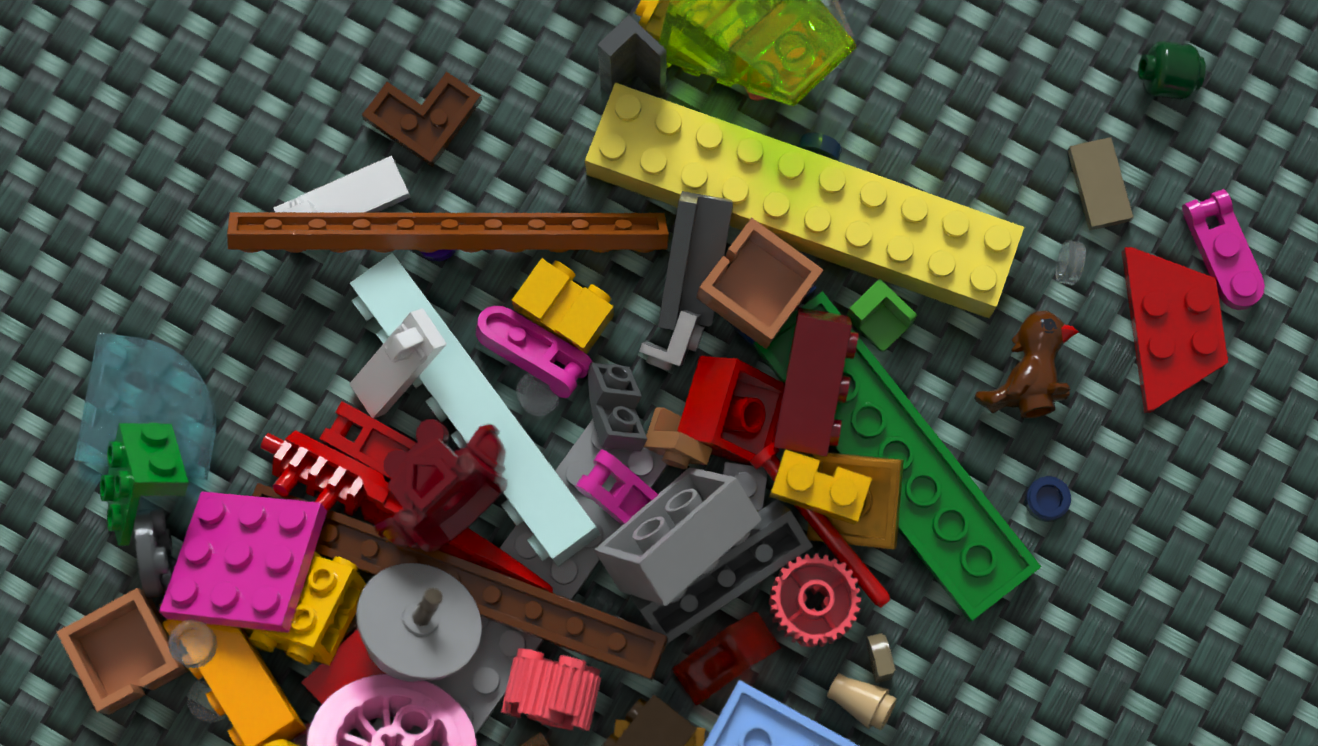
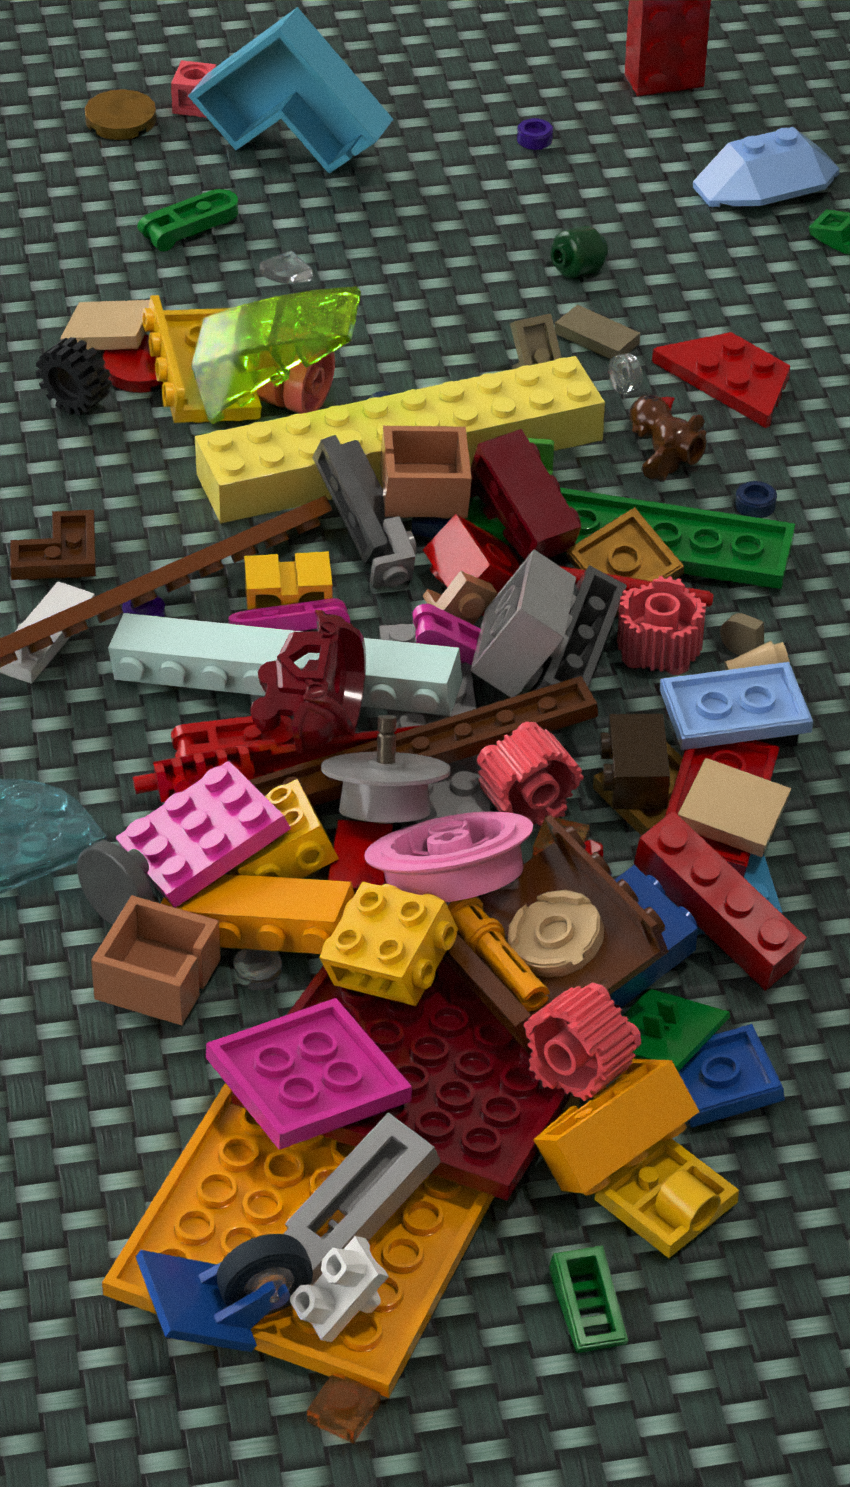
camera: 40 degrees left, 35 degrees down
green bracket [100,422,188,546] -> none
clear tile [168,620,217,668] -> none
white hinge [350,308,447,418] -> none
dark grey slope [588,362,647,452] -> none
dark grey panel [597,15,667,97] -> none
clear red slope [672,611,781,706] -> none
yellow brick [770,449,872,525] -> none
dark pink plate [1182,189,1265,310] -> none
none -> dark tan slope [510,313,562,369]

